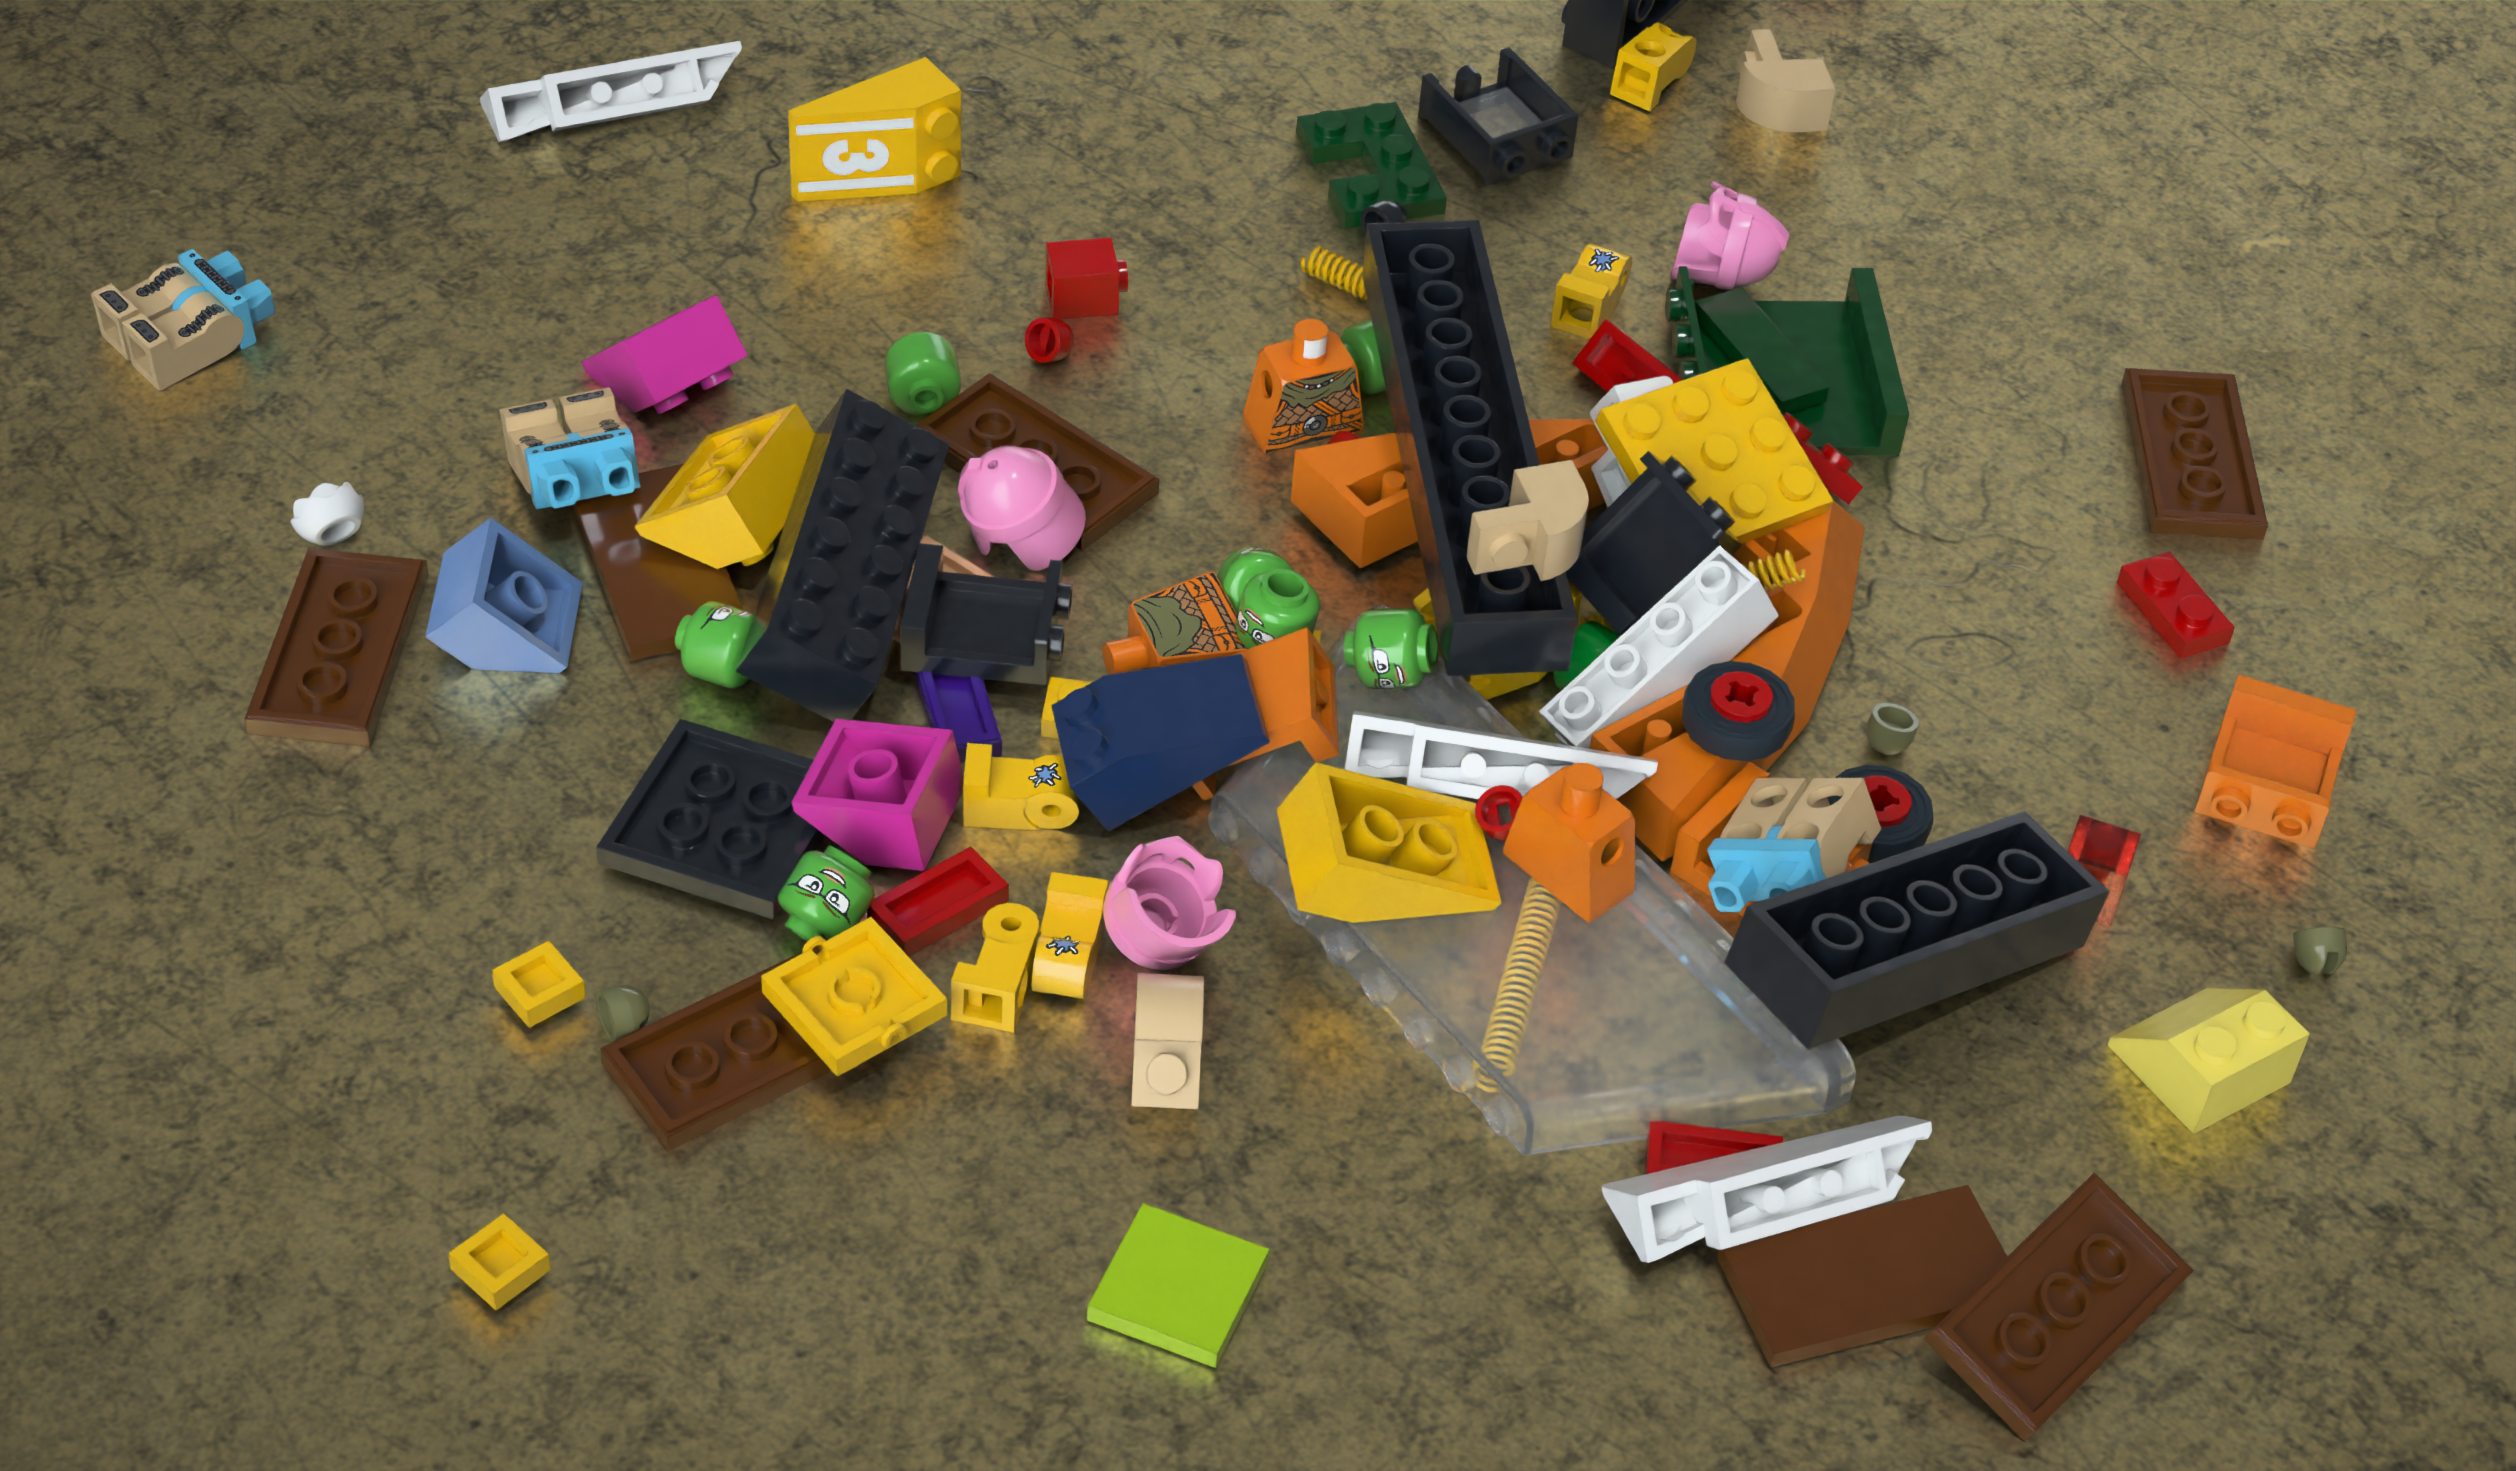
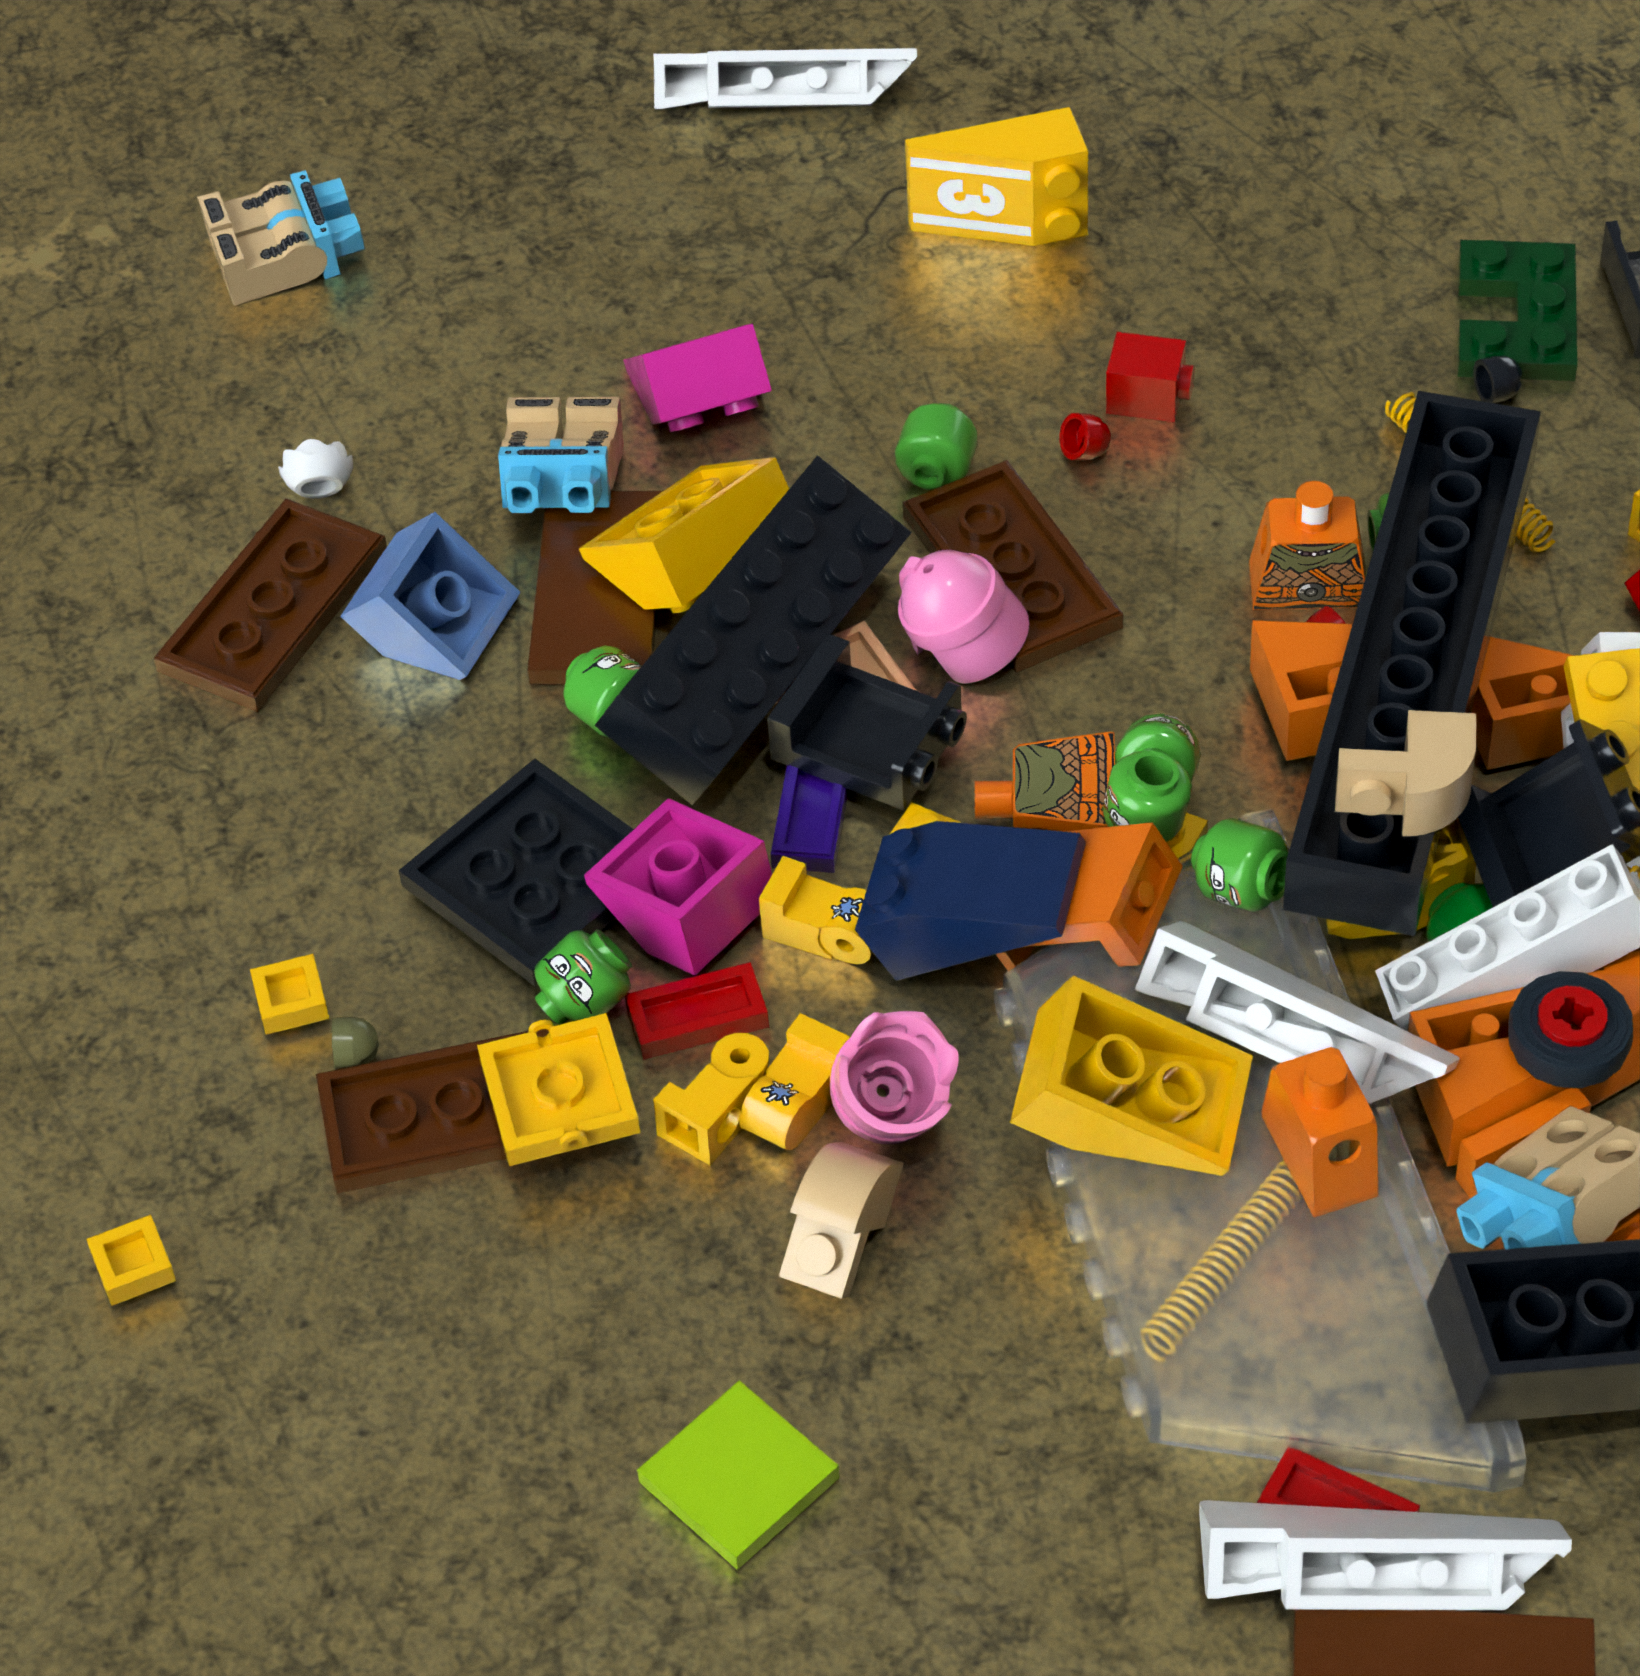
camera: 30 degrees right, 5 degrees up
red hinge [1475,785,1523,842] -> none

